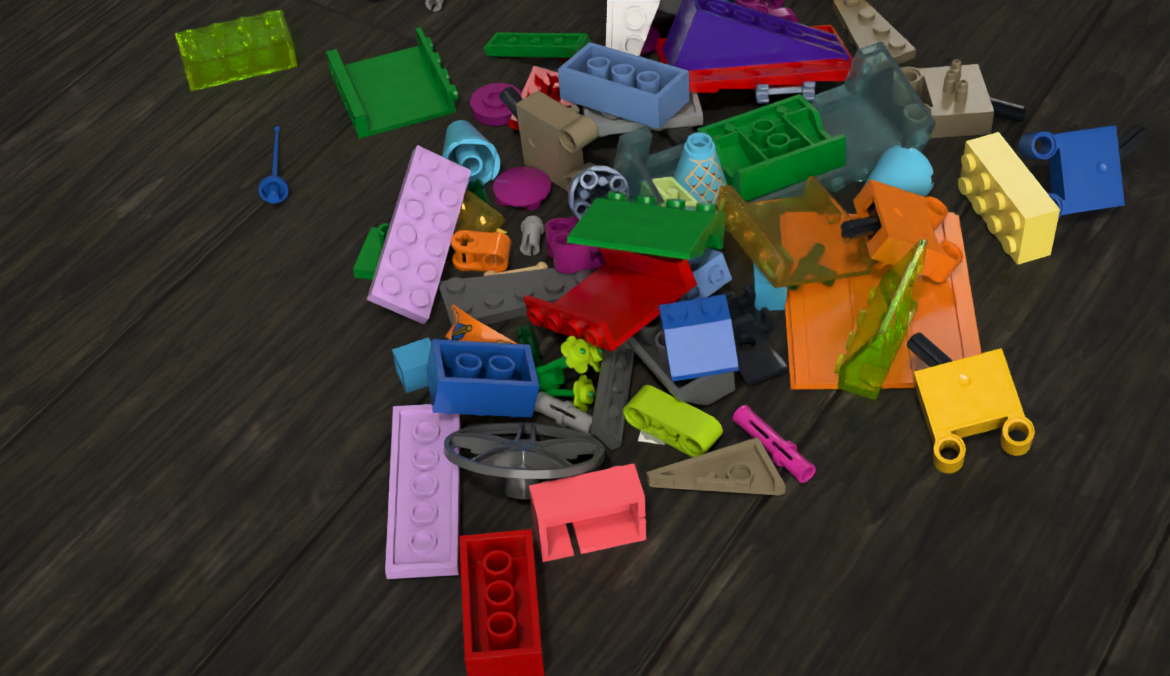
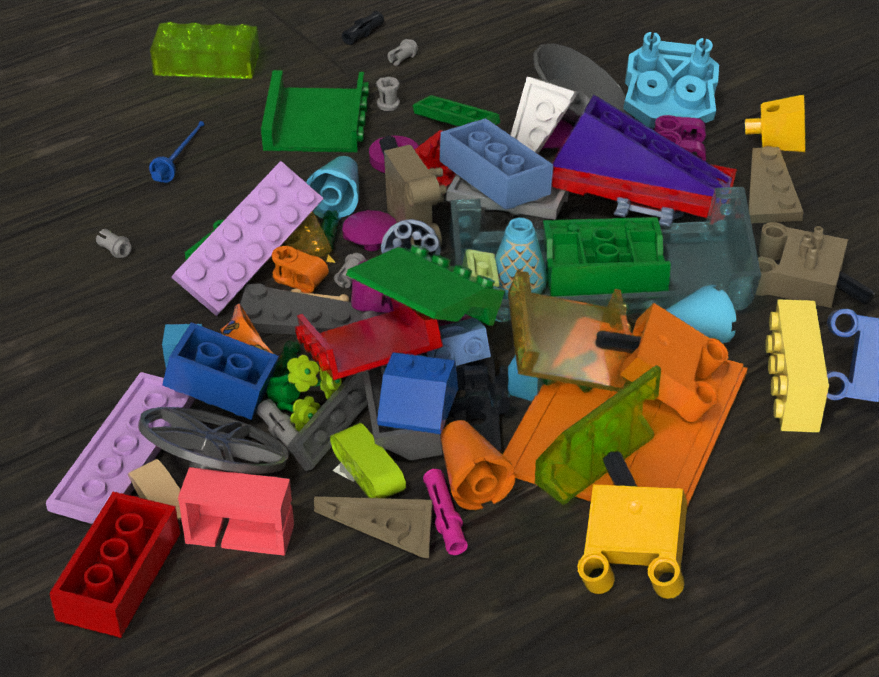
camera: 20 degrees right, 5 degrees down
none -> light grey pin [96,229,131,258]
none -> tan slope [127,459,181,521]
none -> light grey bush [376,77,400,111]
none -> orange cone [440,420,515,510]

